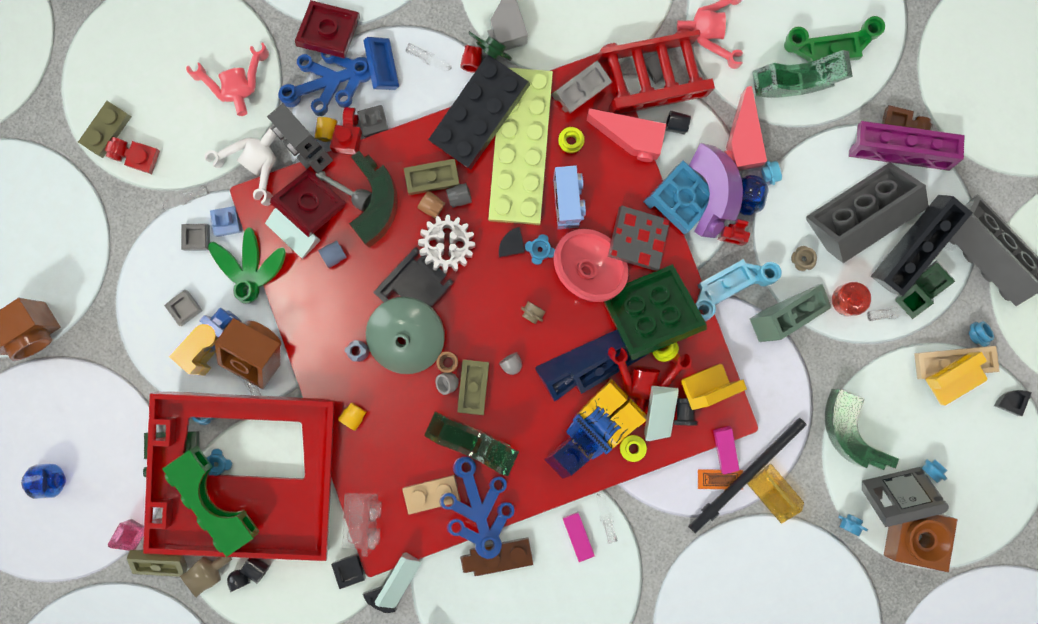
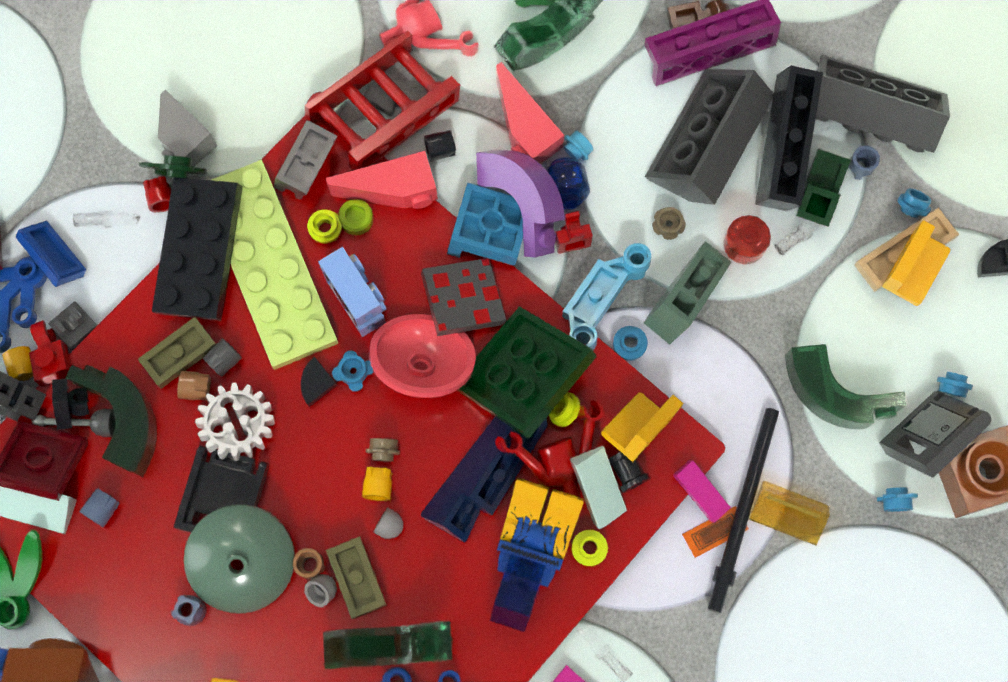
camera: 30 degrees left, 10 degrees down
none -> black tile [52,378,89,430]
none -> lime tile [338,199,373,235]
none -> yellow hose [362,467,392,501]
none -> dark azure plate [613,326,648,361]
none -> sand blue hose [848,146,880,180]

